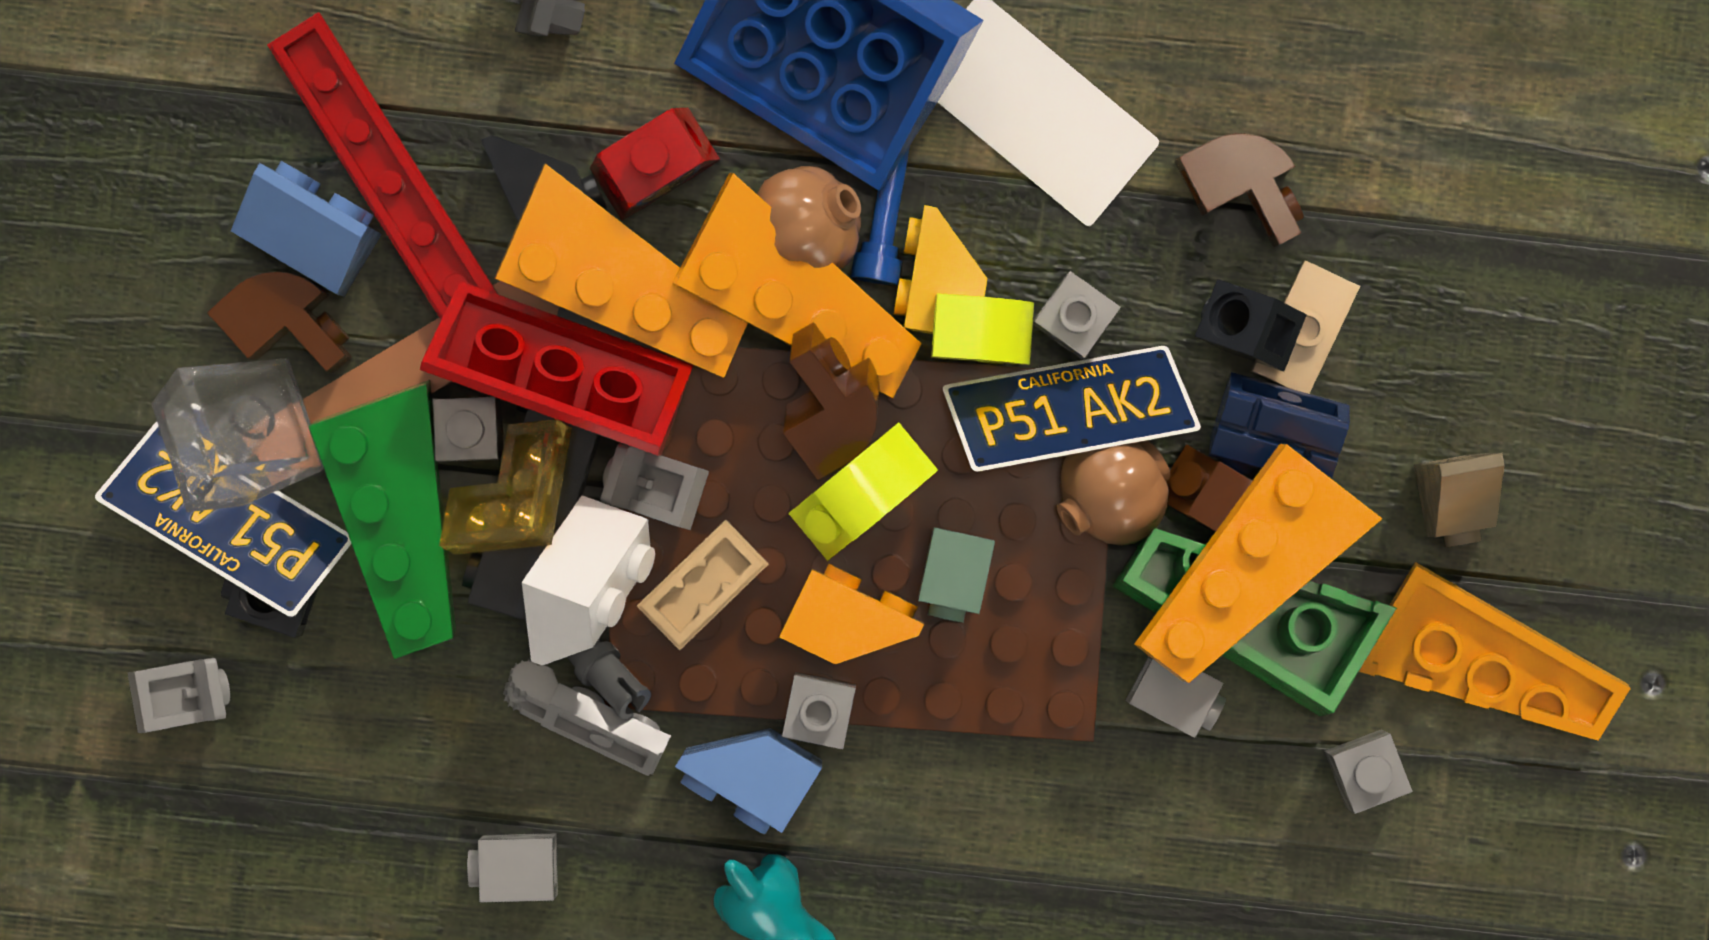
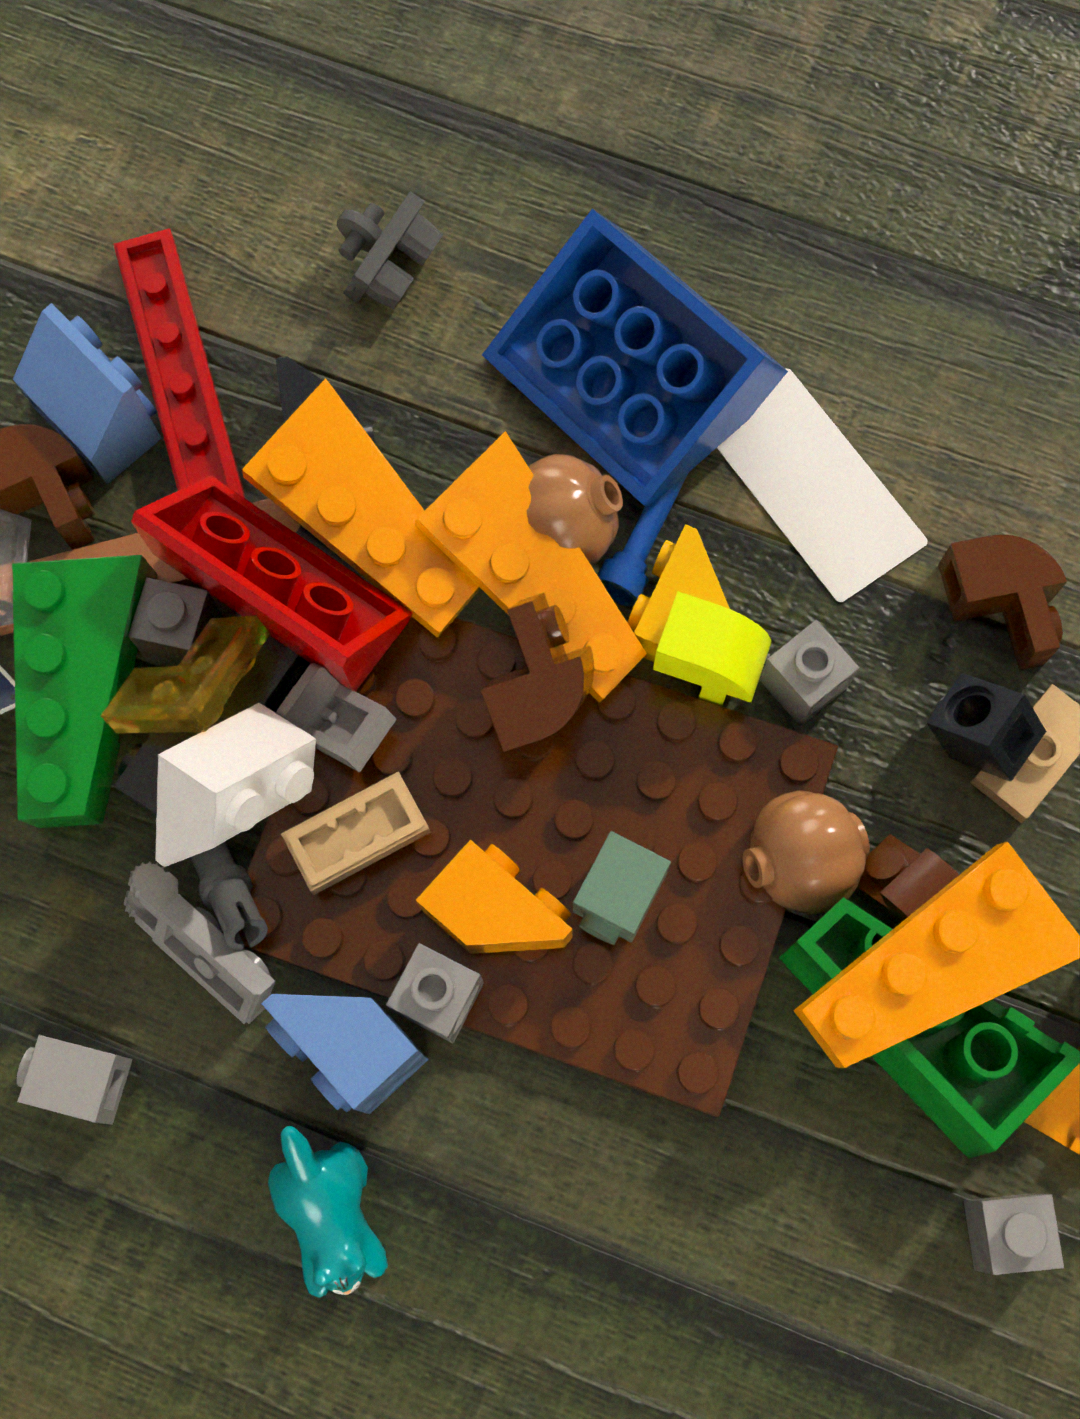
camera: 20 degrees right, 15 degrees down
red torso [589,107,720,221] -> none
neon yellow brick [788,423,938,561] -> none
dark blue sticker [943,346,1201,472] -> none
light grey brick [1125,656,1226,738] -> none
dark blue brick [1209,372,1350,479] -> none

